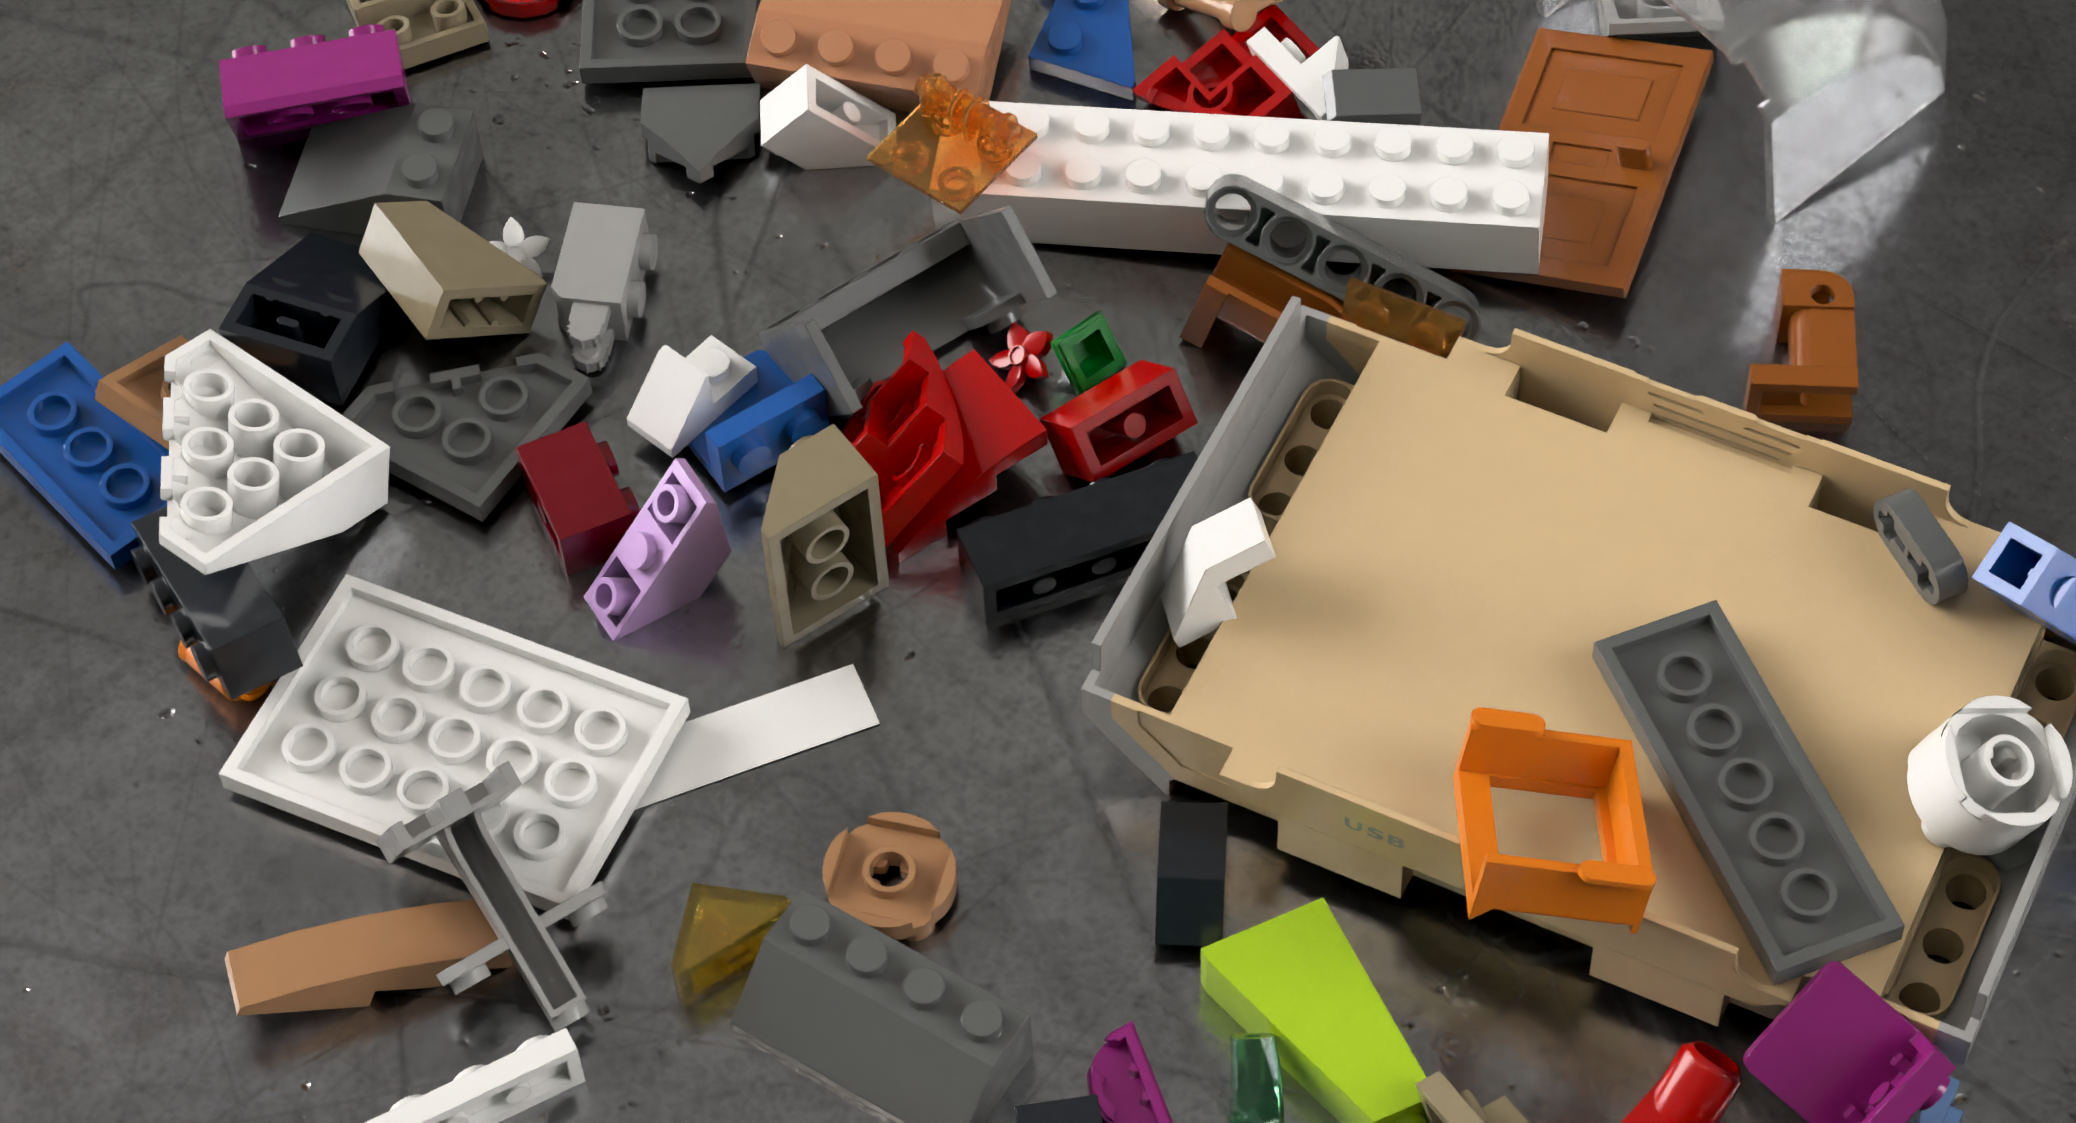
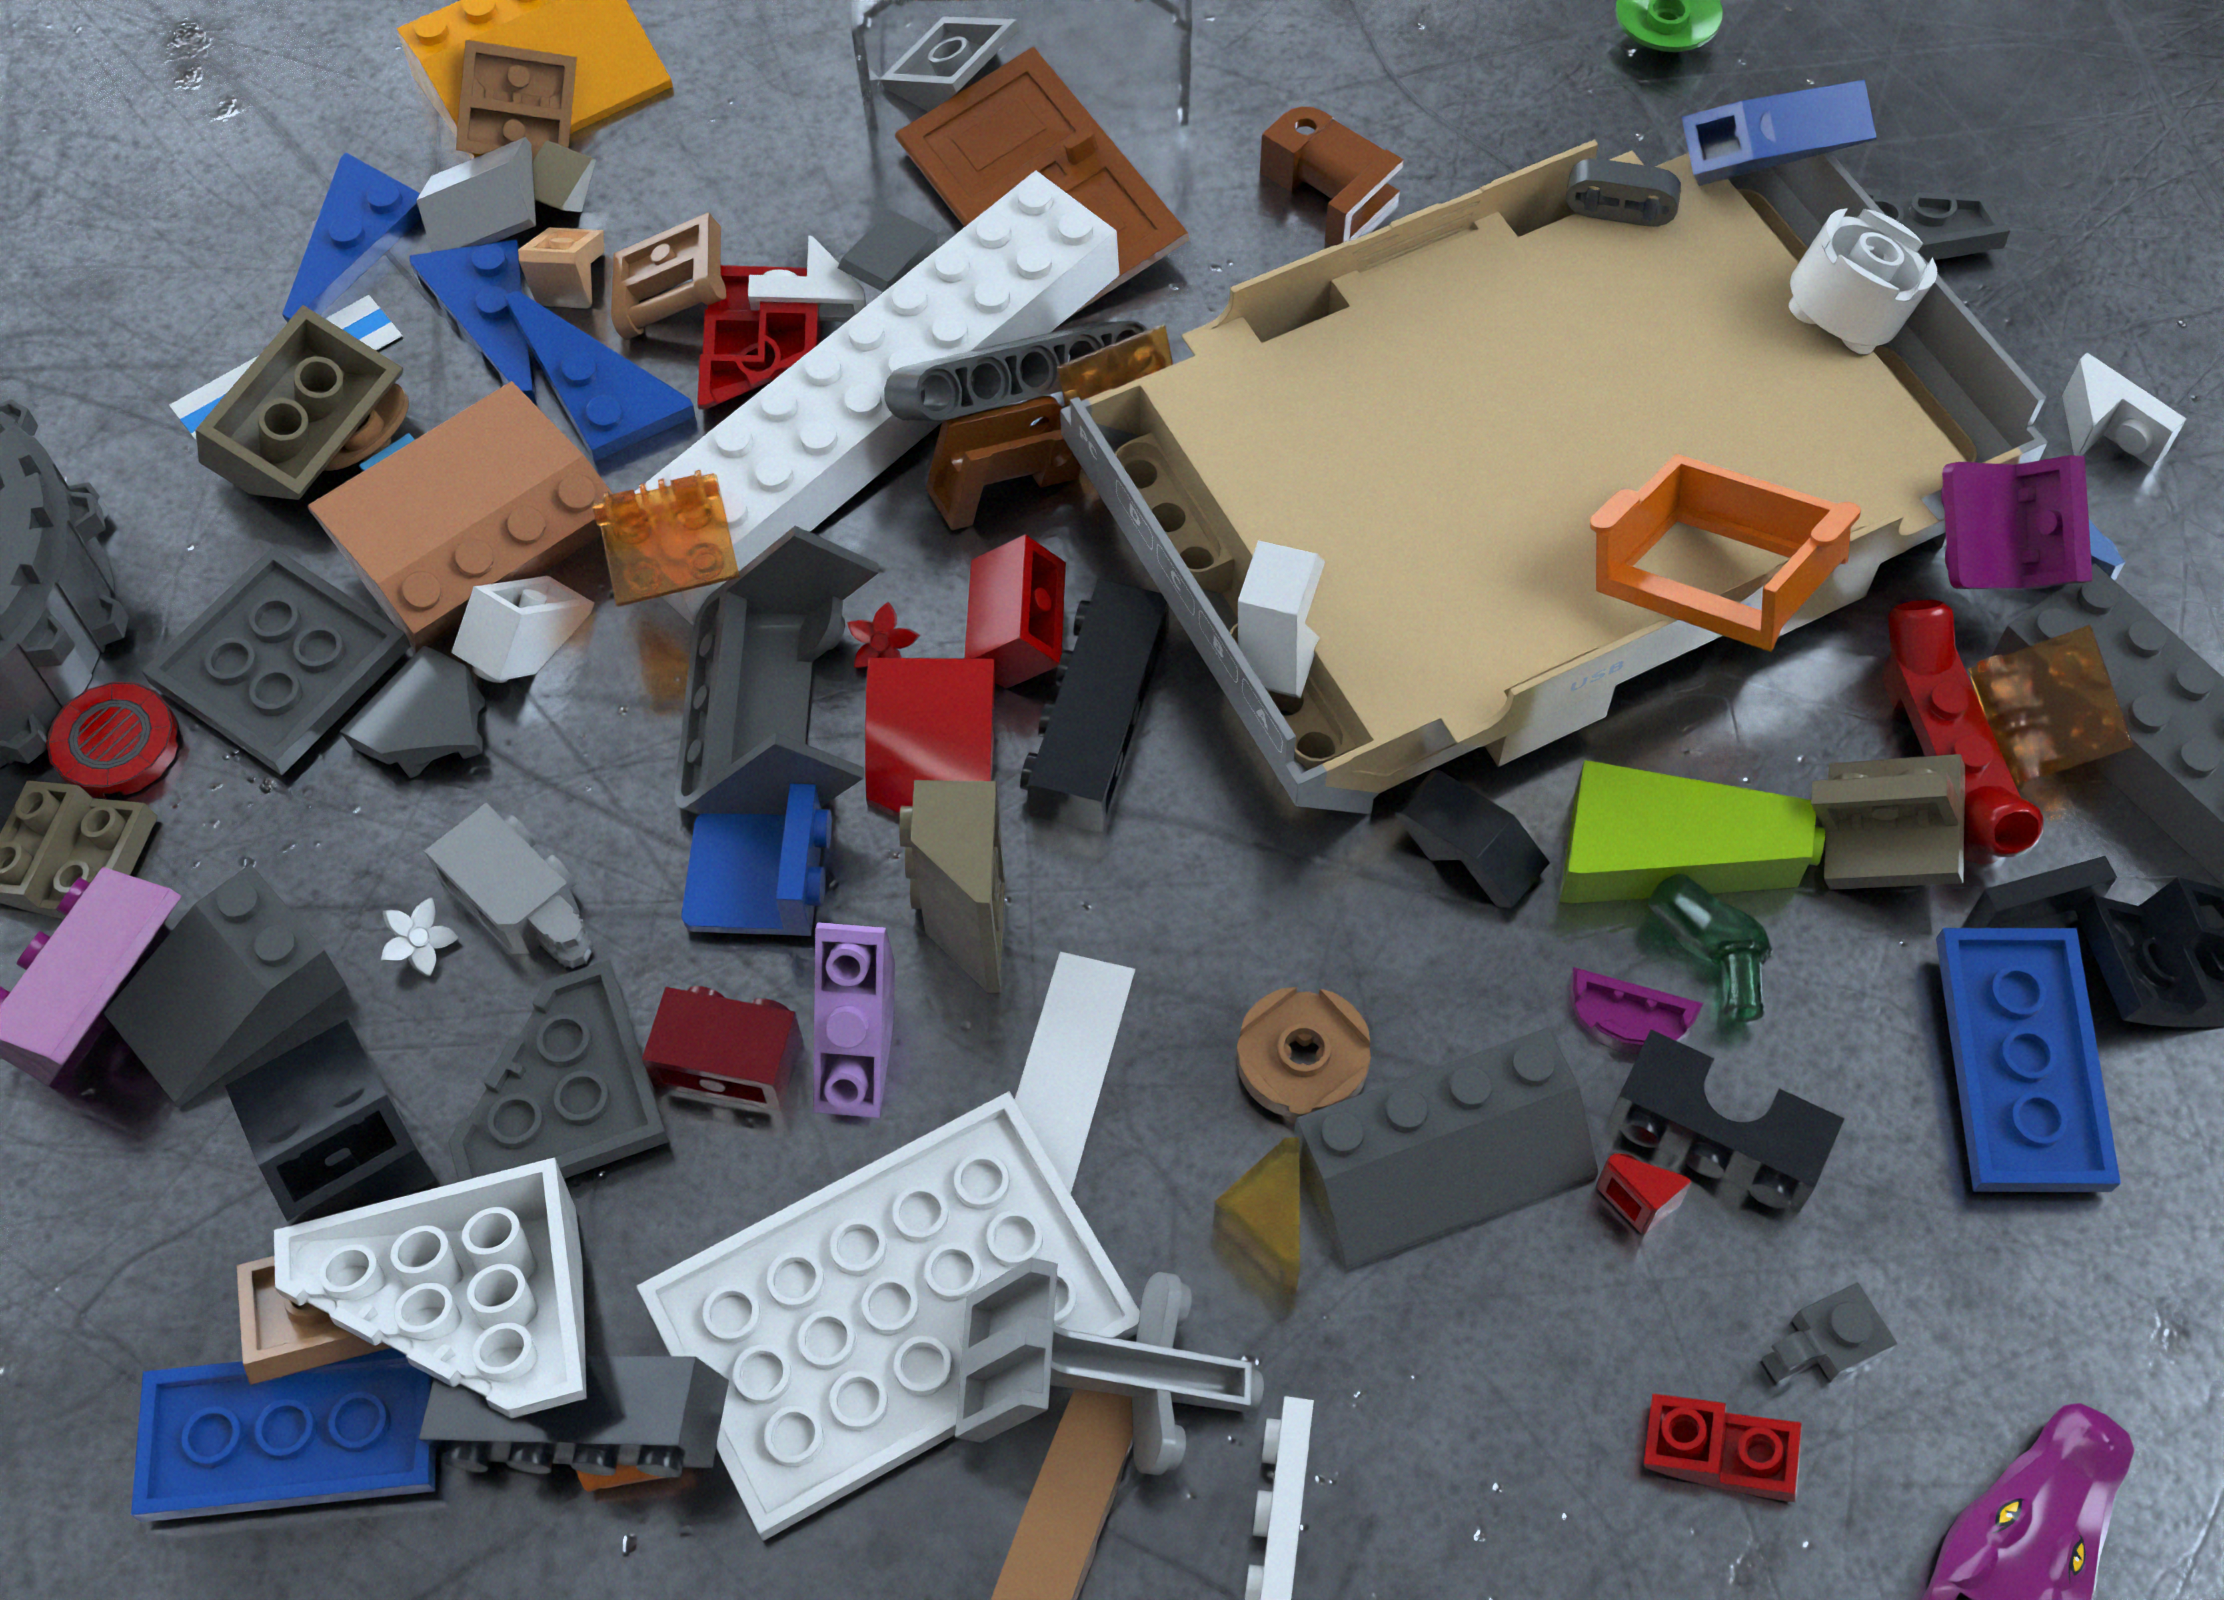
camera: 55 degrees left, 5 degrees up
dark tan slope [358,201,547,340] -> none
white slope [627,335,758,458] -> none
red slope [841,330,964,548] -> none
green slope [1050,311,1128,396] -> none
dark grey plate [1592,600,1905,986] -> none

